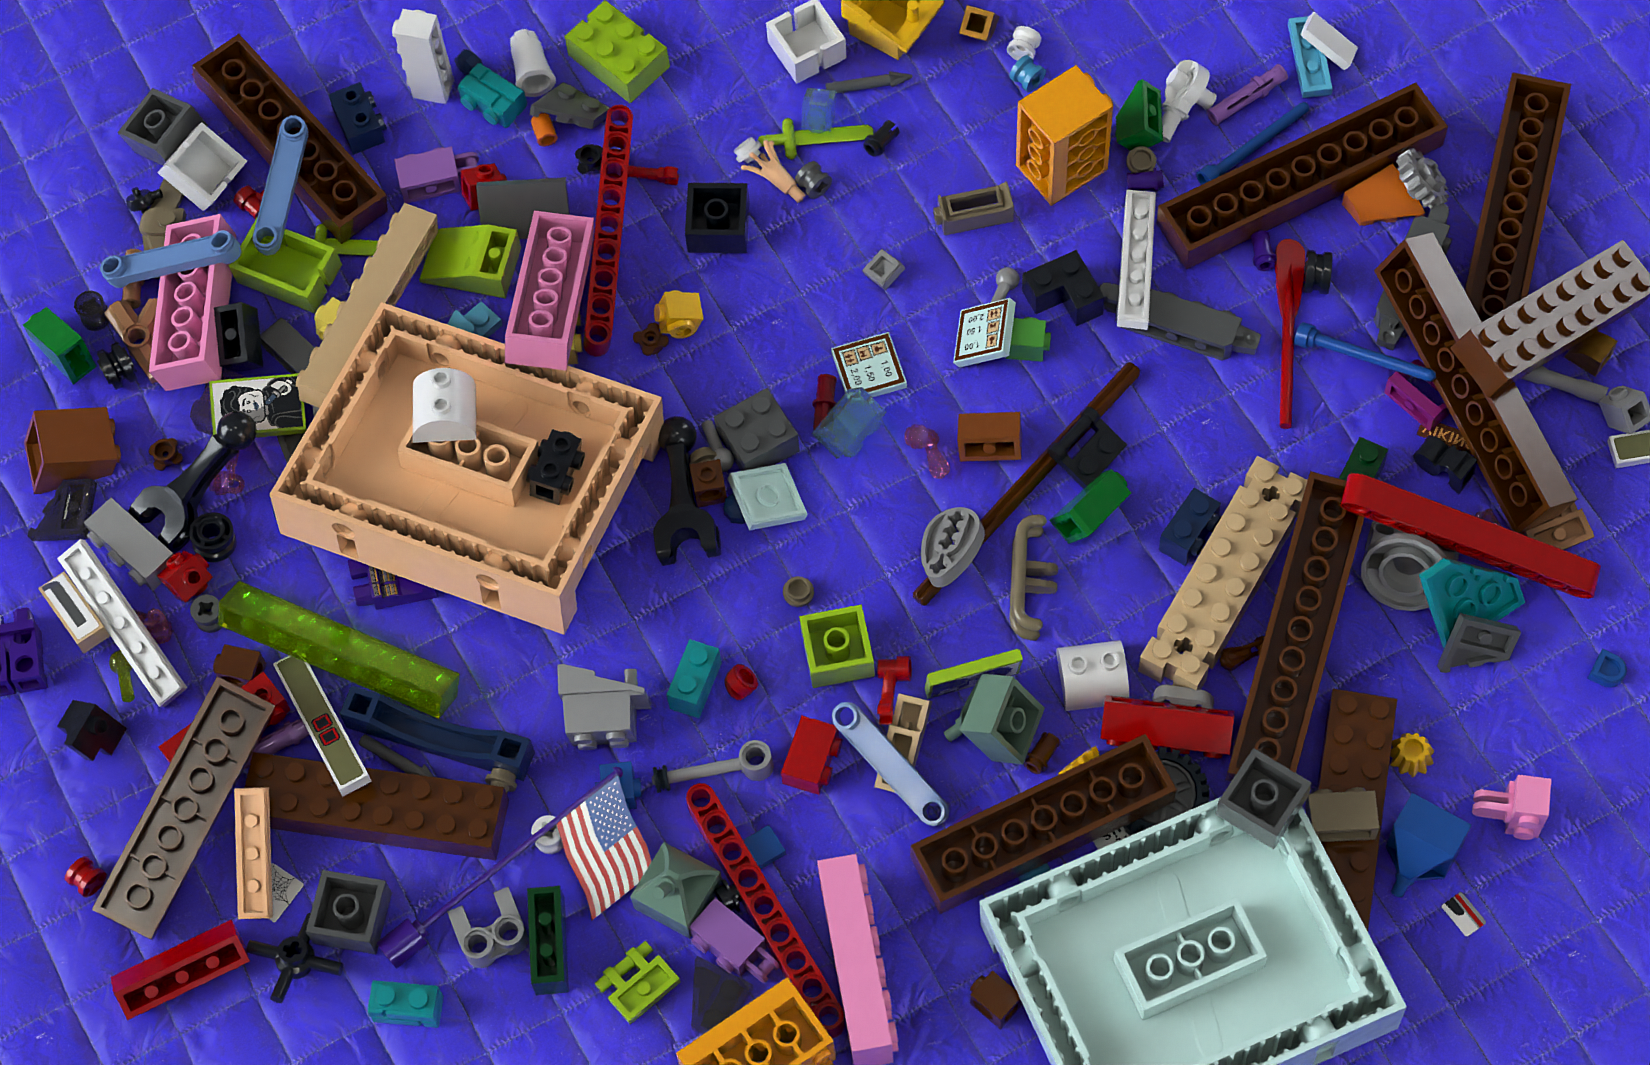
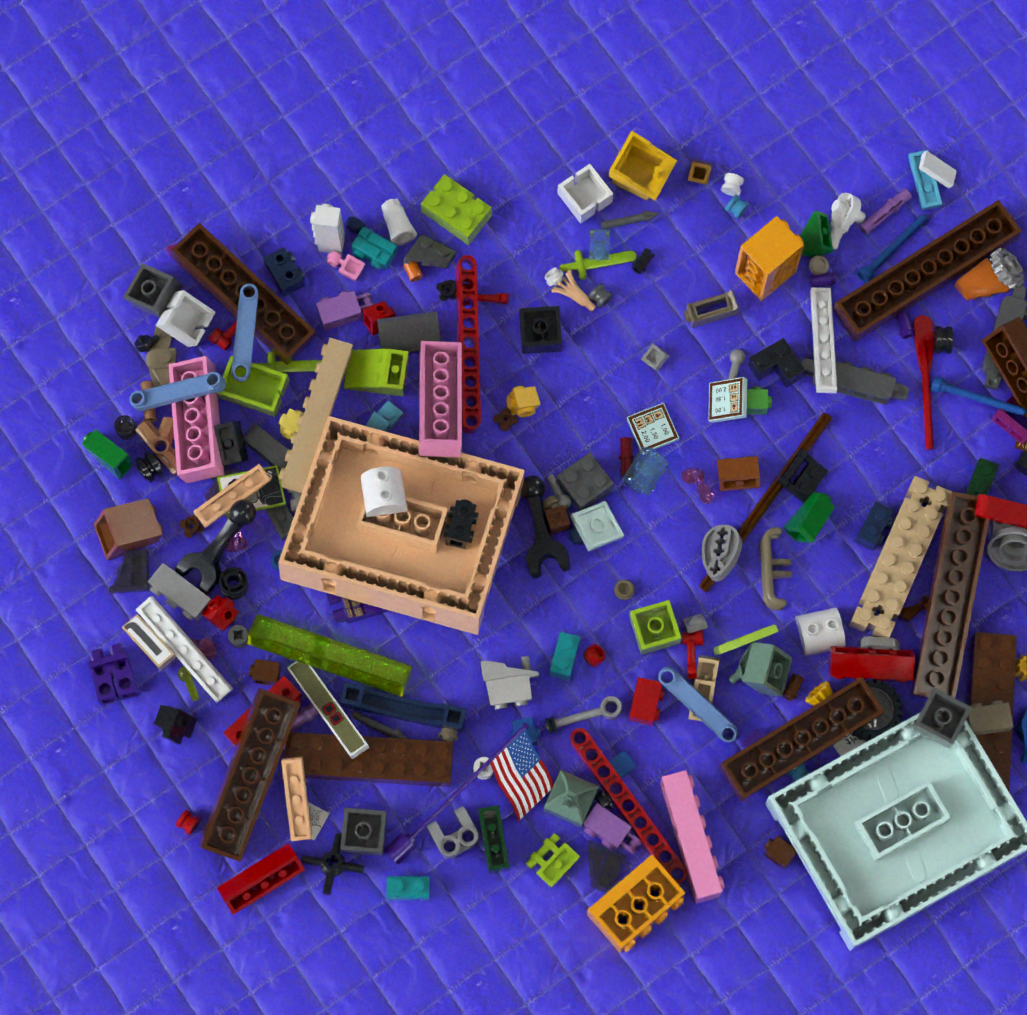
camera: 10 degrees left, 10 degrees up
none -> light nougat tile [193,464,271,528]
none -> bright pink plate [327,251,365,282]
none -> light grey tile [682,613,708,634]

